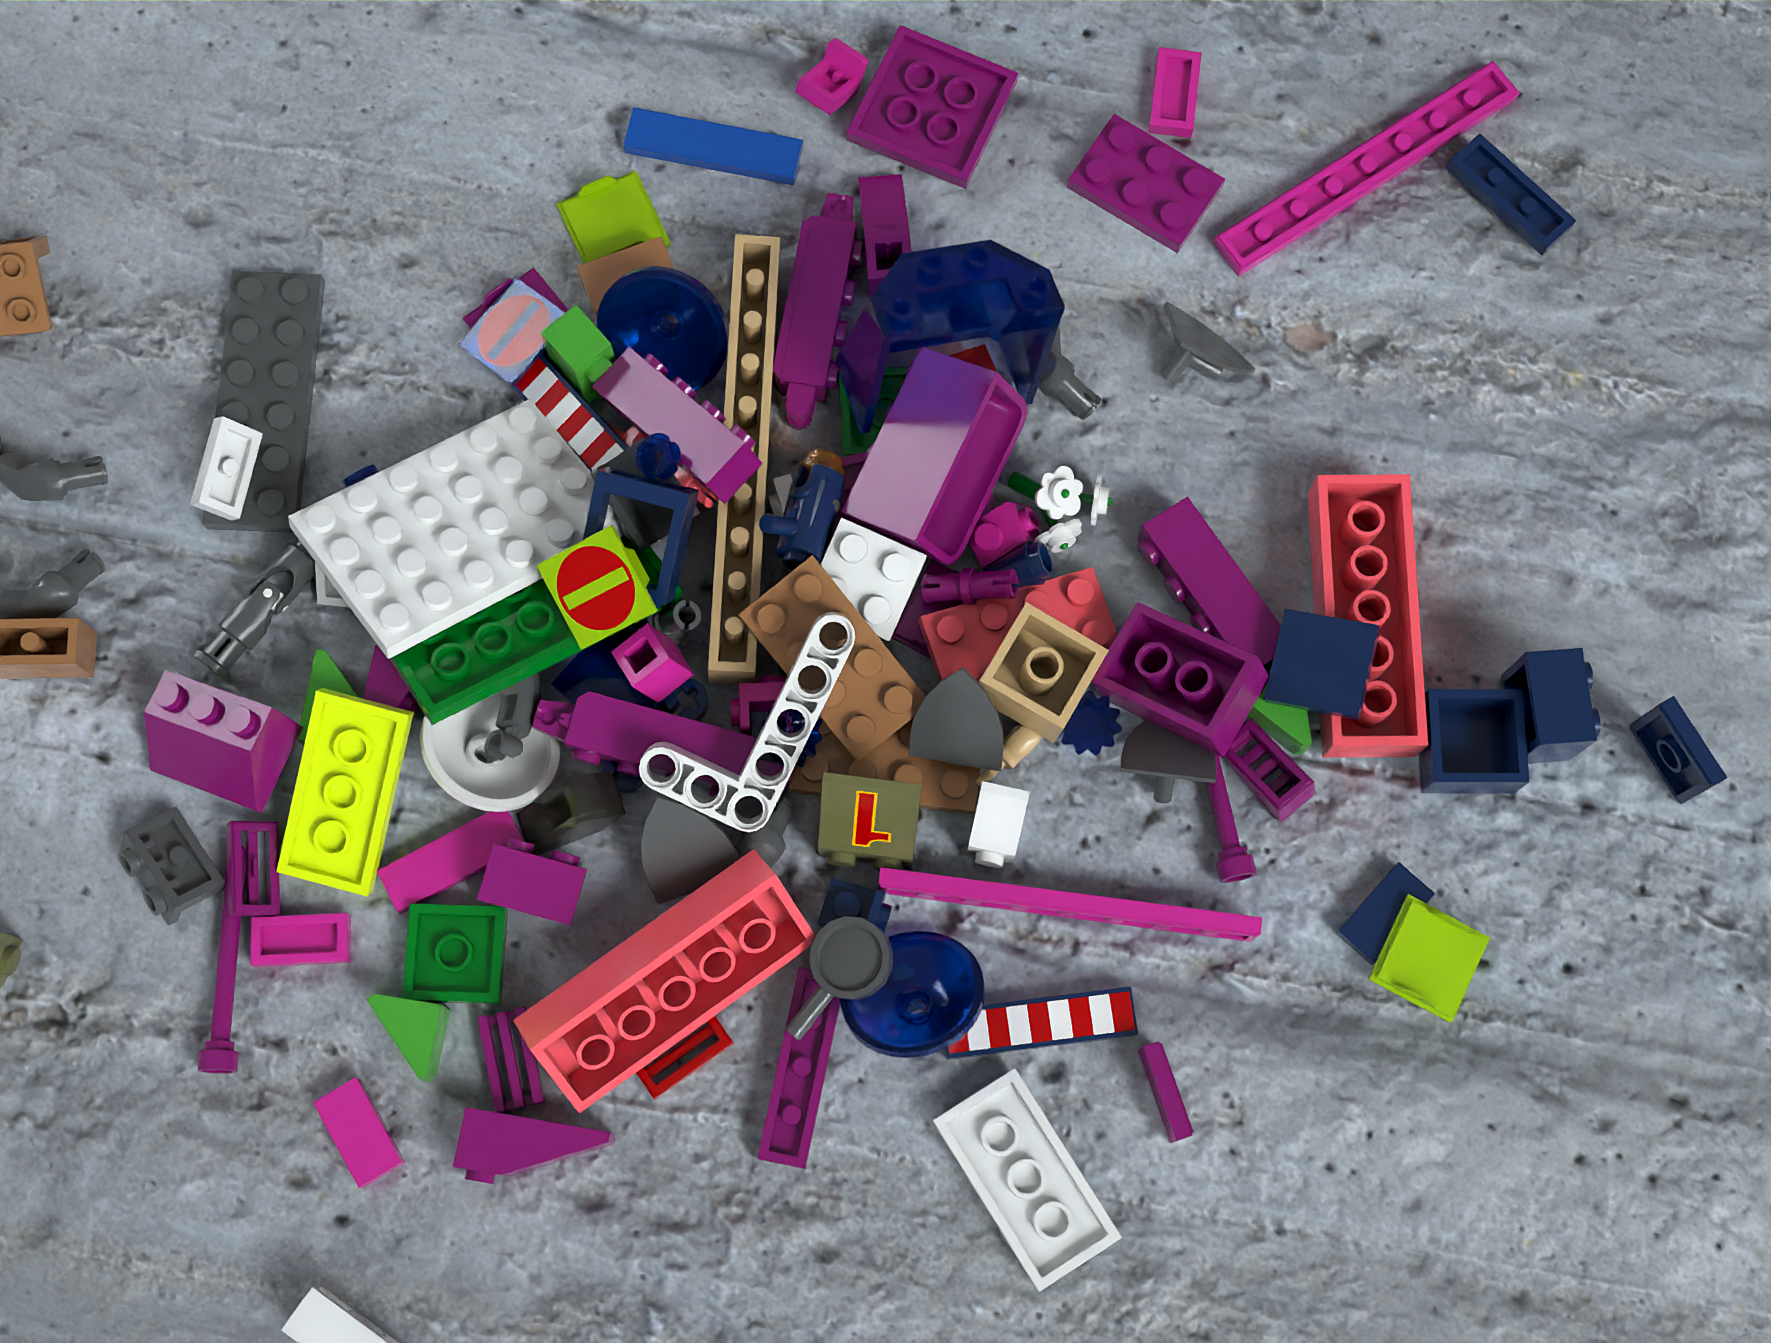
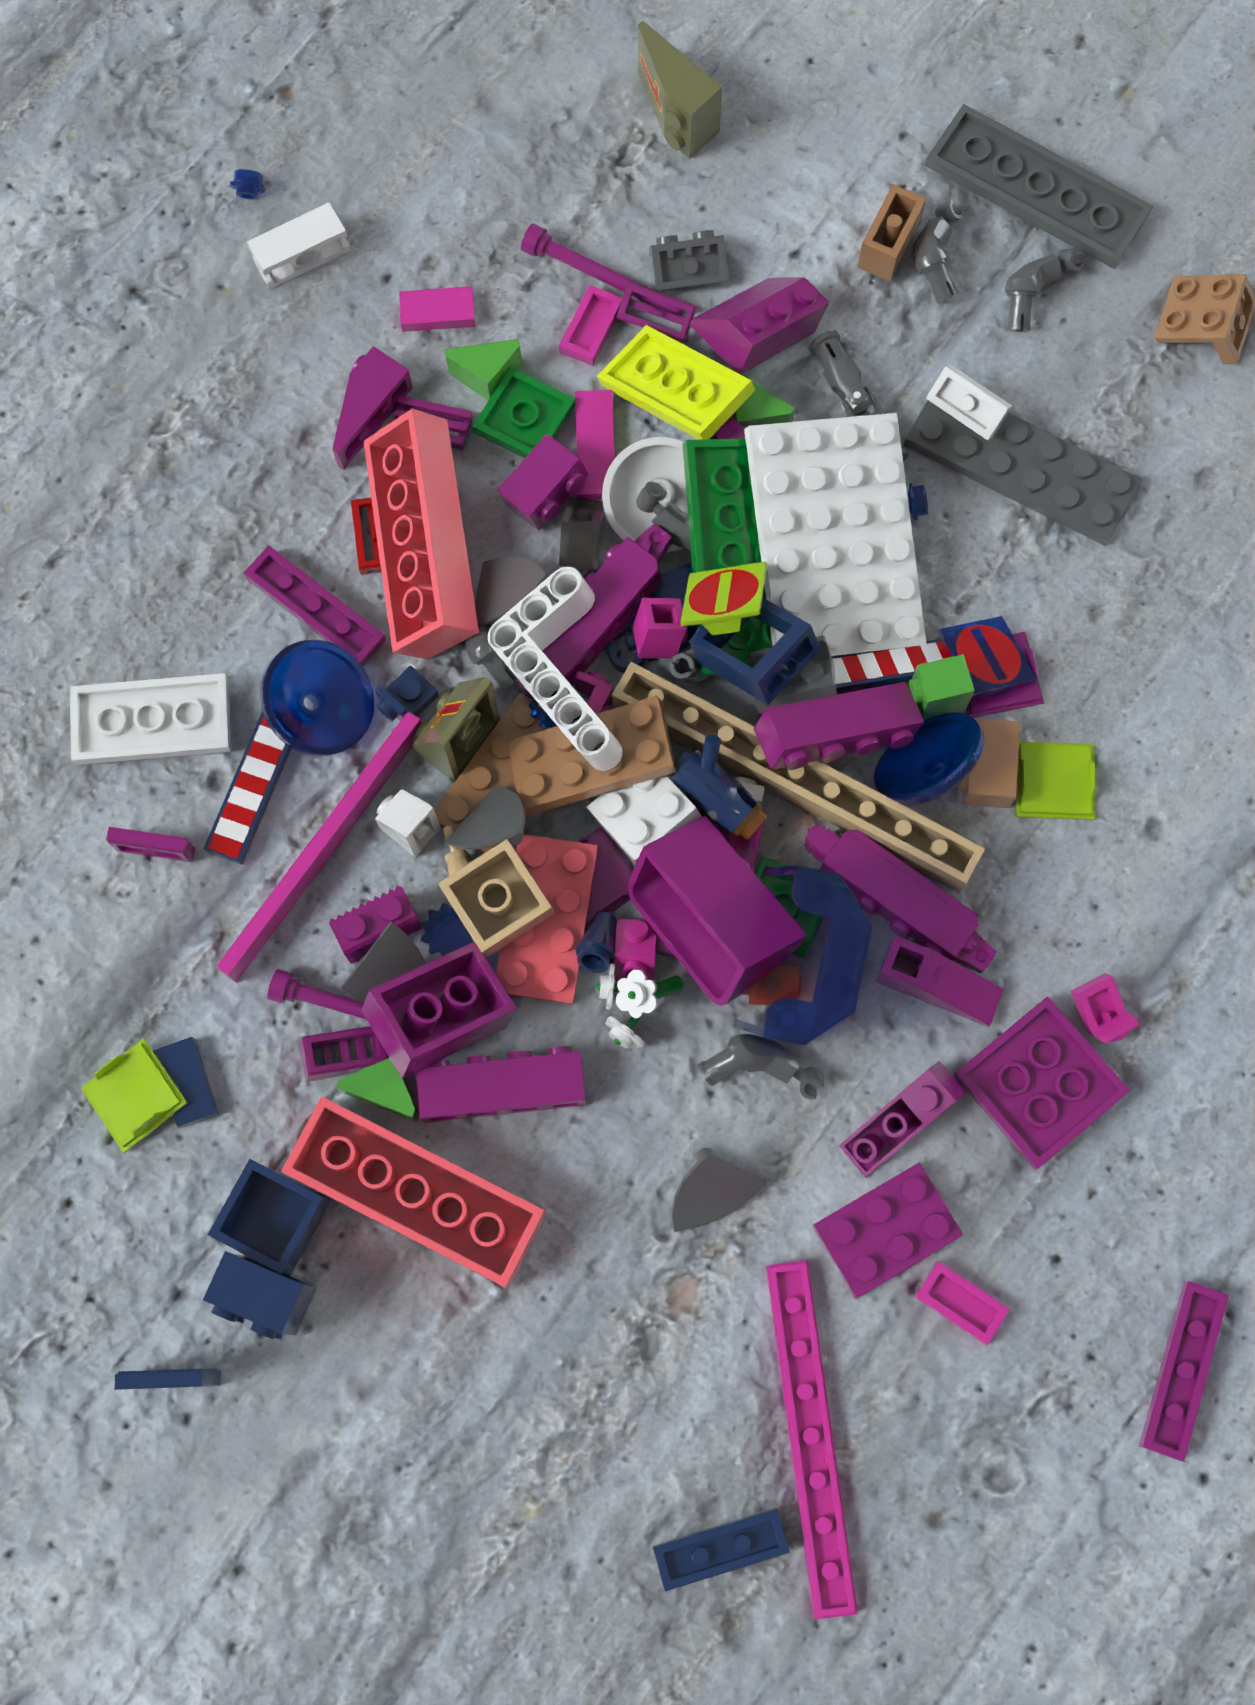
camera: 120 degrees right, 0 degrees up
blue tile [623,107,803,185] -> none
clear blue plate [635,433,681,480] -> none
dark grey piece [785,916,893,1040] -> none
magenta pin [921,568,1018,604] -> none
dark blue tile [1264,609,1380,720] -> none
none -> magenta brick [329,885,423,964]
none -> magenta slope [839,1061,966,1178]

